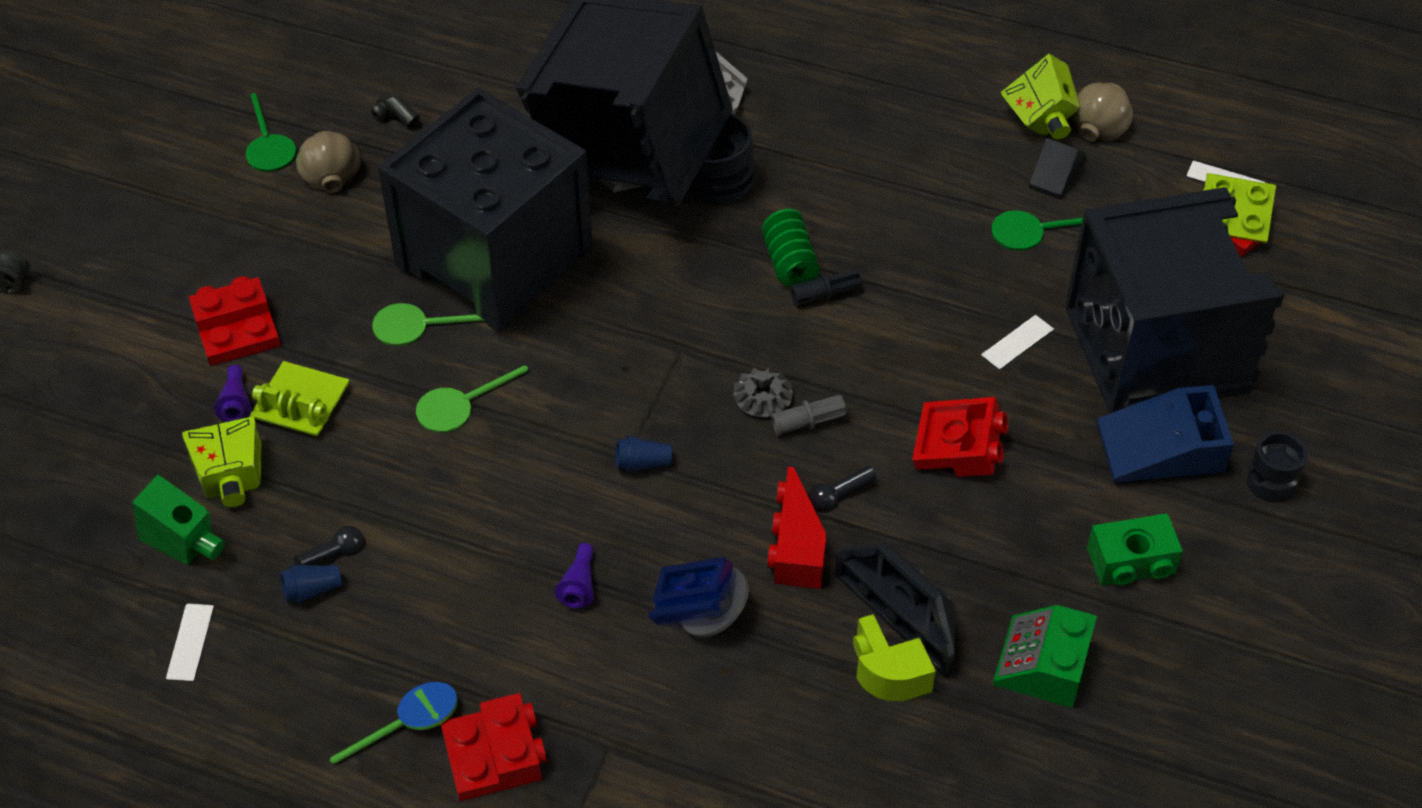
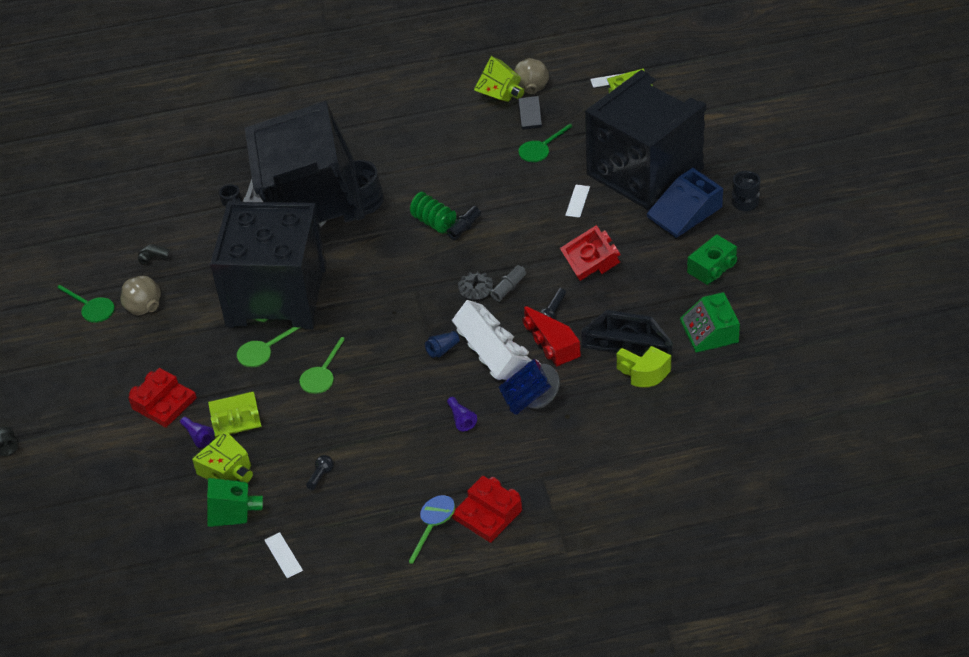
camera: 30 degrees left, 5 degrees down
dark blue cone [280,564,341,604] -> none
none -> white wedge [452,300,541,382]

